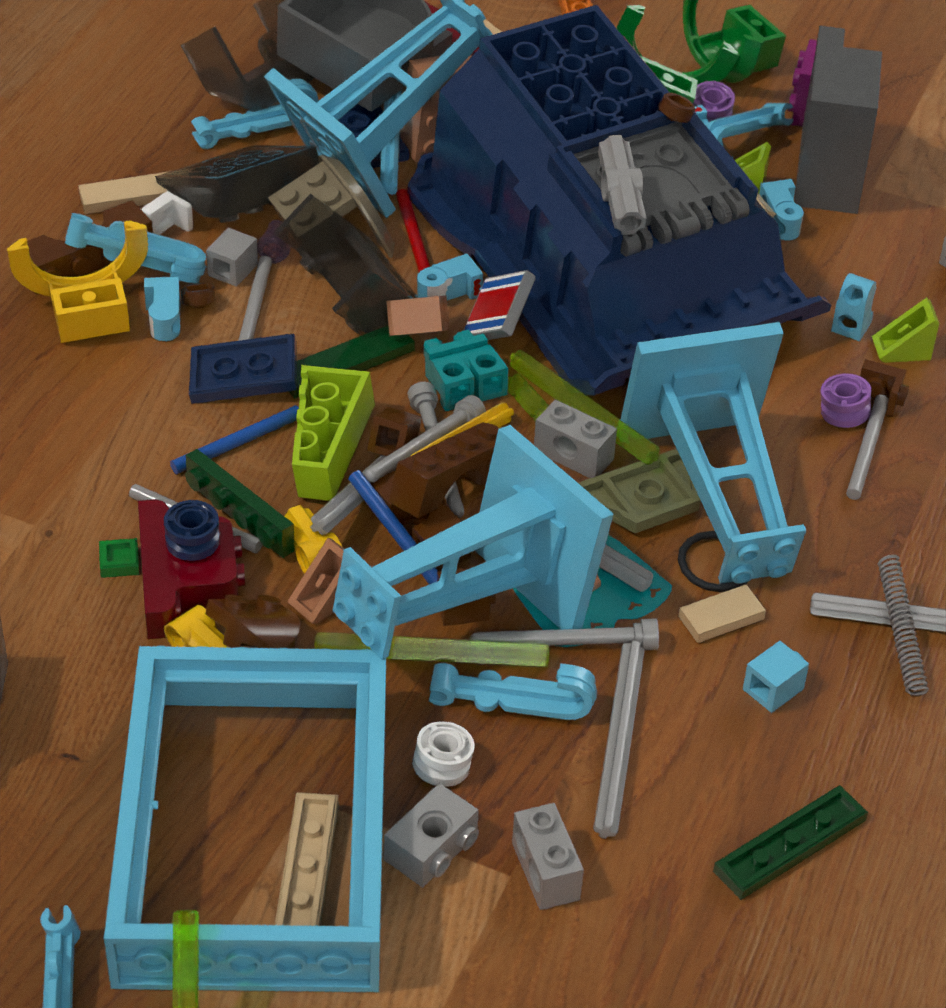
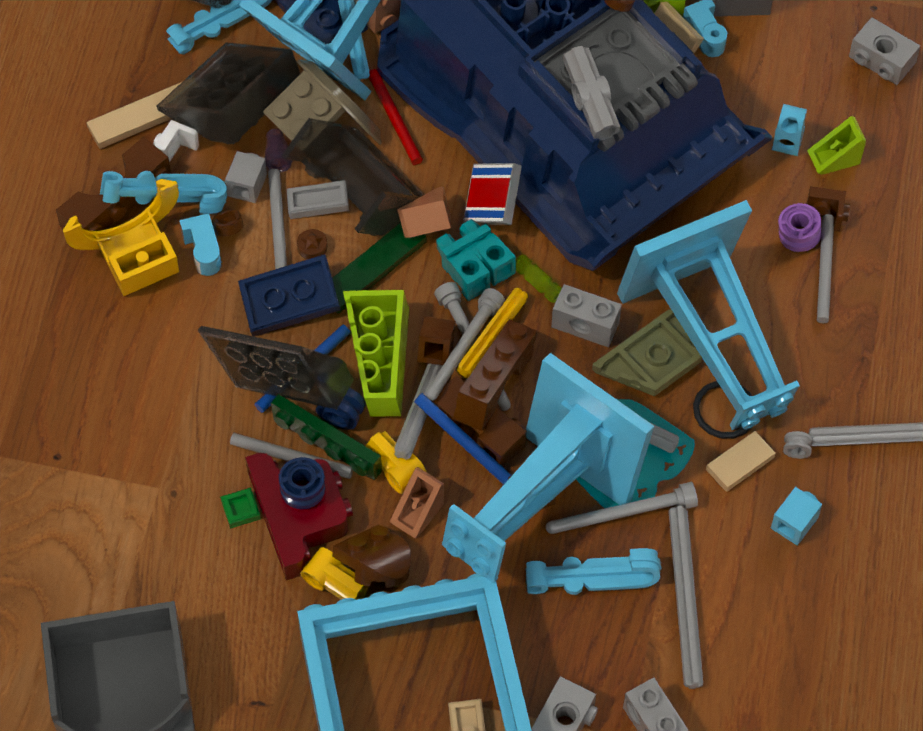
camera: 10 degrees left, 15 degrees up
clear neon green axle [315,632,550,667] -> none
white wheel [413,722,474,787] -> none
medium azure leg [417,253,483,300] -> none
clear neon green axle [510,350,660,465] -> none
dark green tile [713,785,868,900] -> none
light grey piece [878,555,929,695] -> none
none -> clear smoke slope [198,326,354,410]
none -> light grey tile [287,180,349,219]
none -> reddish brown tile [297,229,328,260]
none -> dark blue wheel [316,384,366,430]
none -> light grey bush [783,431,813,459]

